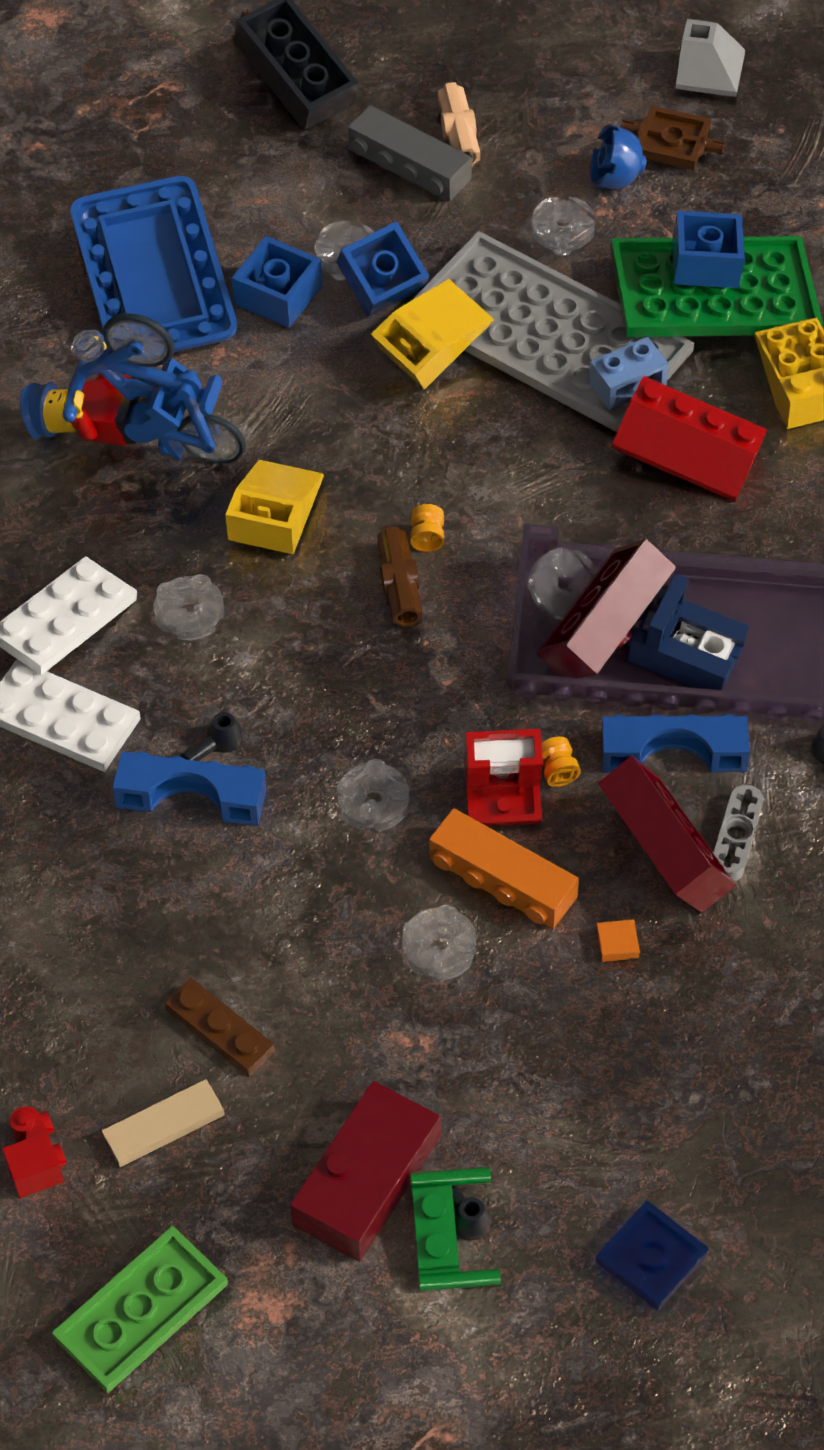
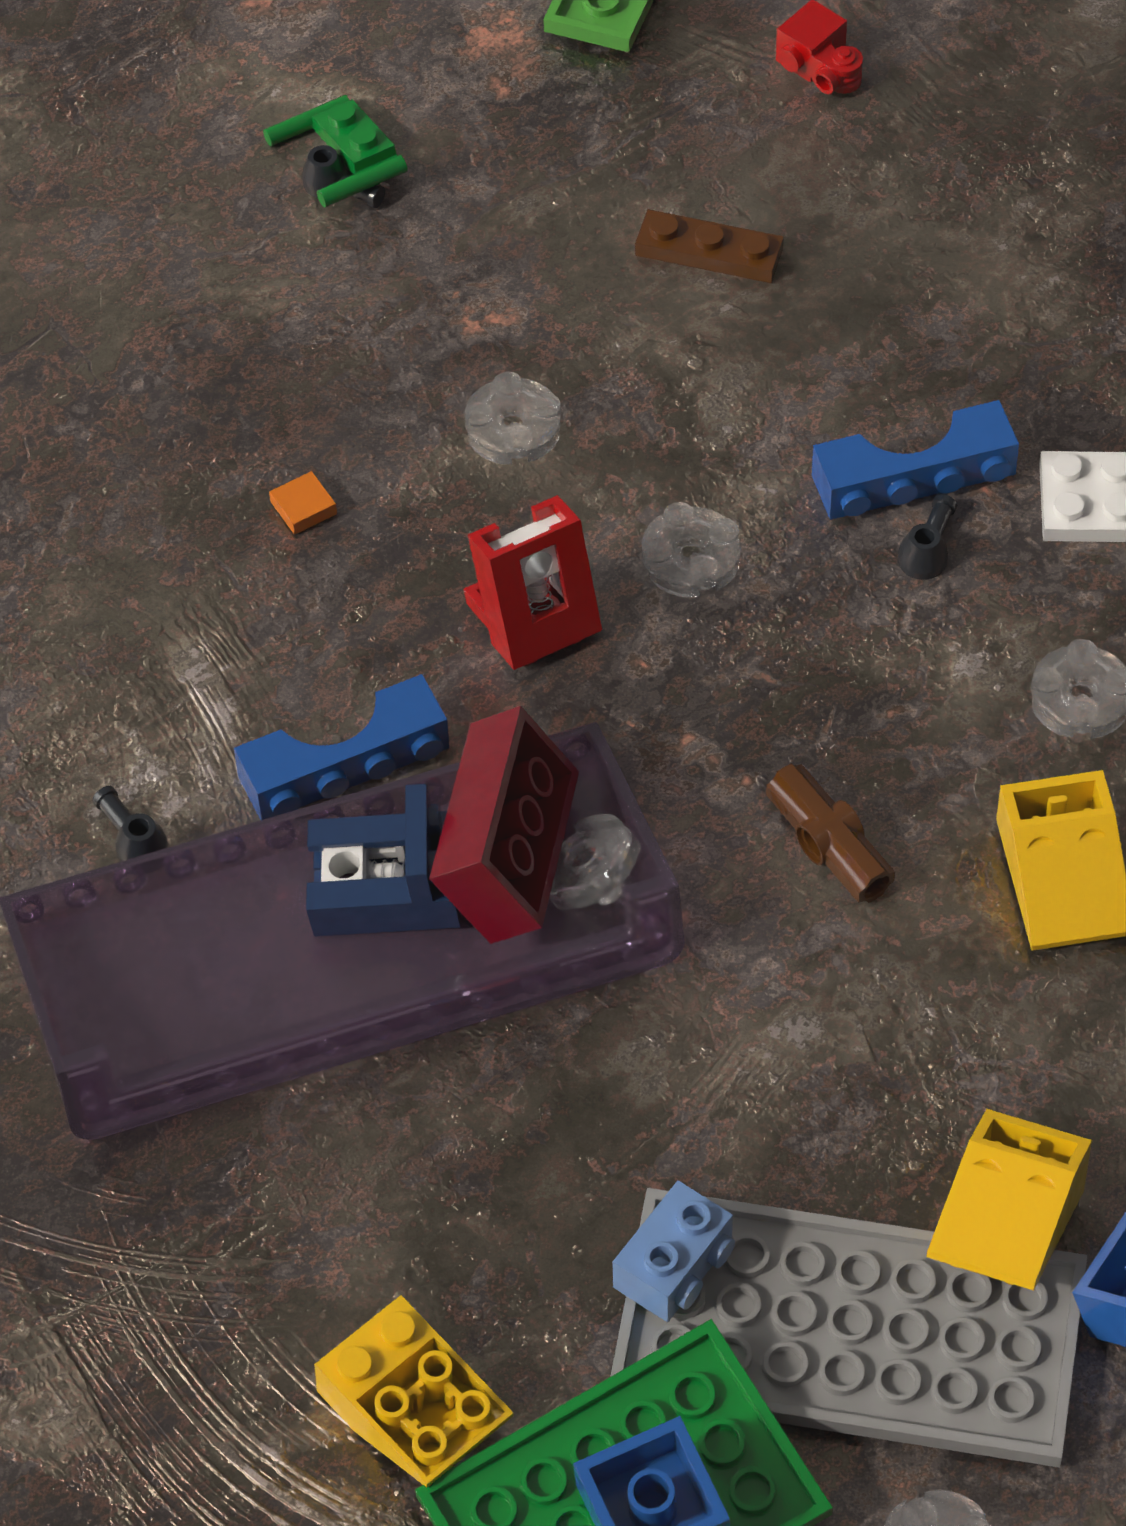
camera: 155 degrees right, 0 degrees up
tan tile [102,1079,225,1167] -> none
dark red brick [290,1080,441,1262] -> none
light orange wheel [410,504,444,552] -> none
orange brick [429,808,579,929] -> none
light orange wheel [542,737,581,787] -> none
clear blue plate [595,1200,710,1311] -> none
dark red brick [598,756,737,913] -> none
red slope [611,376,767,502] -> none
light grey beam [714,785,763,881] -> none

